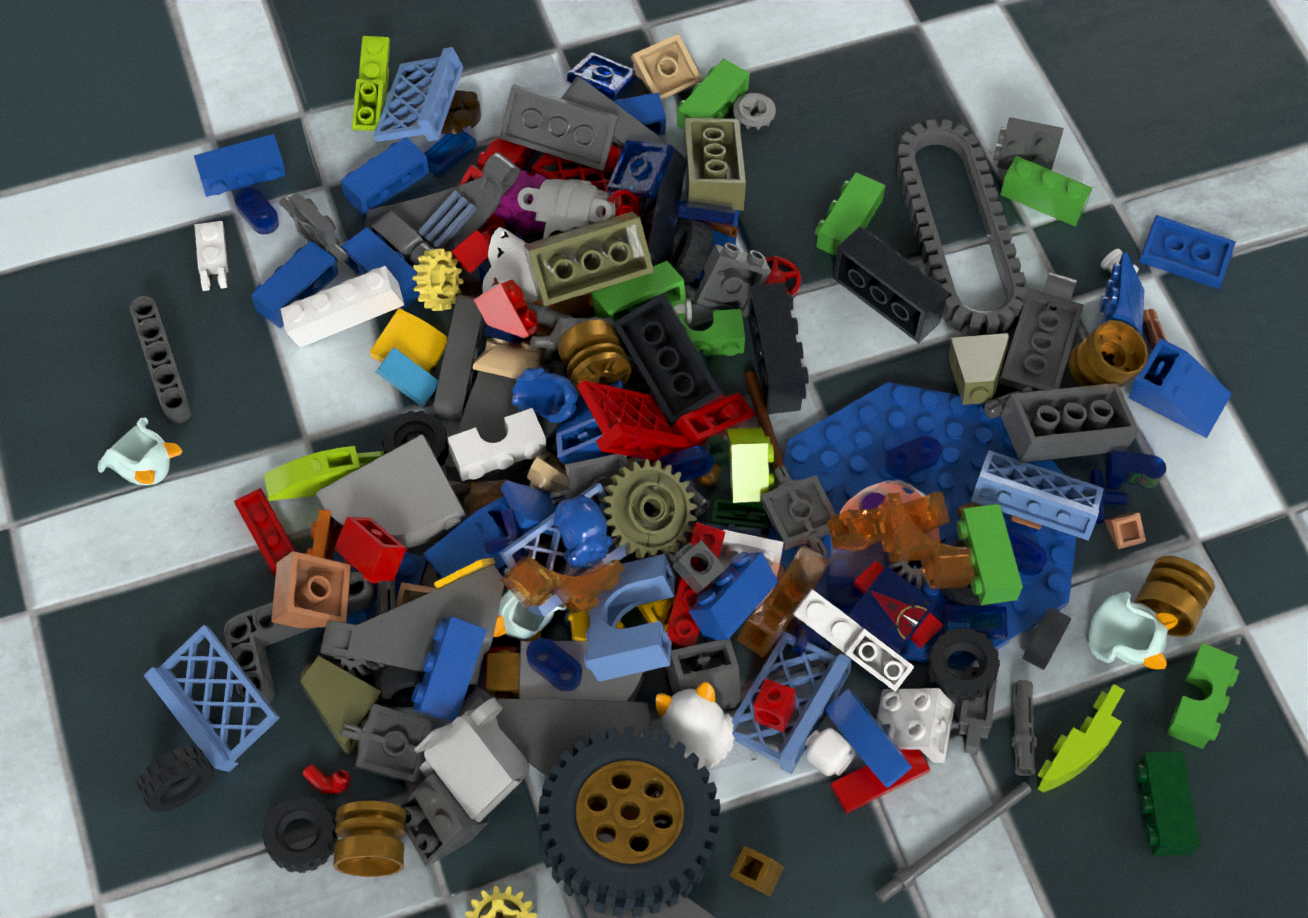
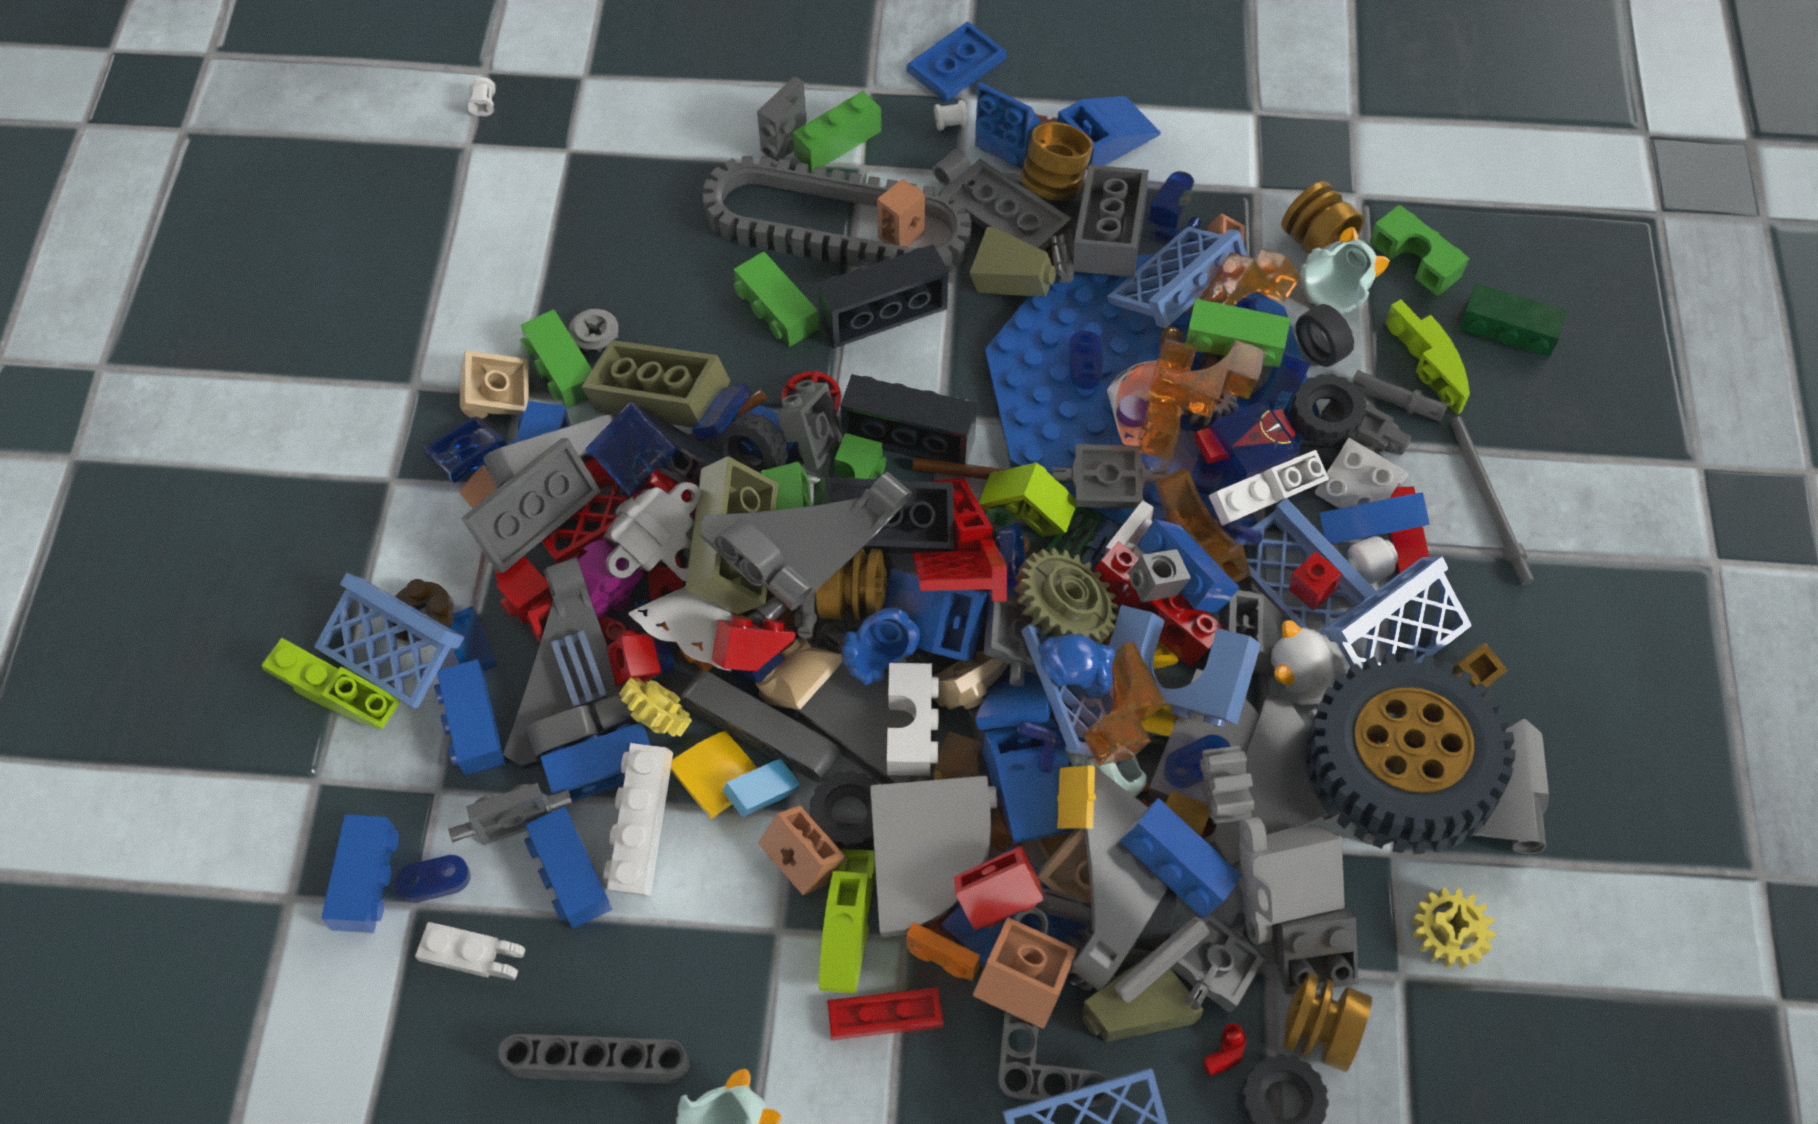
camera: 65 degrees left, 0 degrees up
none -> dark grey panel [700,472,912,611]
none -> nougat brick [758,805,846,895]
none -> nougat brick [877,178,925,247]
none -> light grey axle [1114,917,1209,1003]
none -> clear orange arch [1199,249,1301,306]
none -> light grey gear [1200,746,1254,824]
none -> fence [1324,557,1472,669]

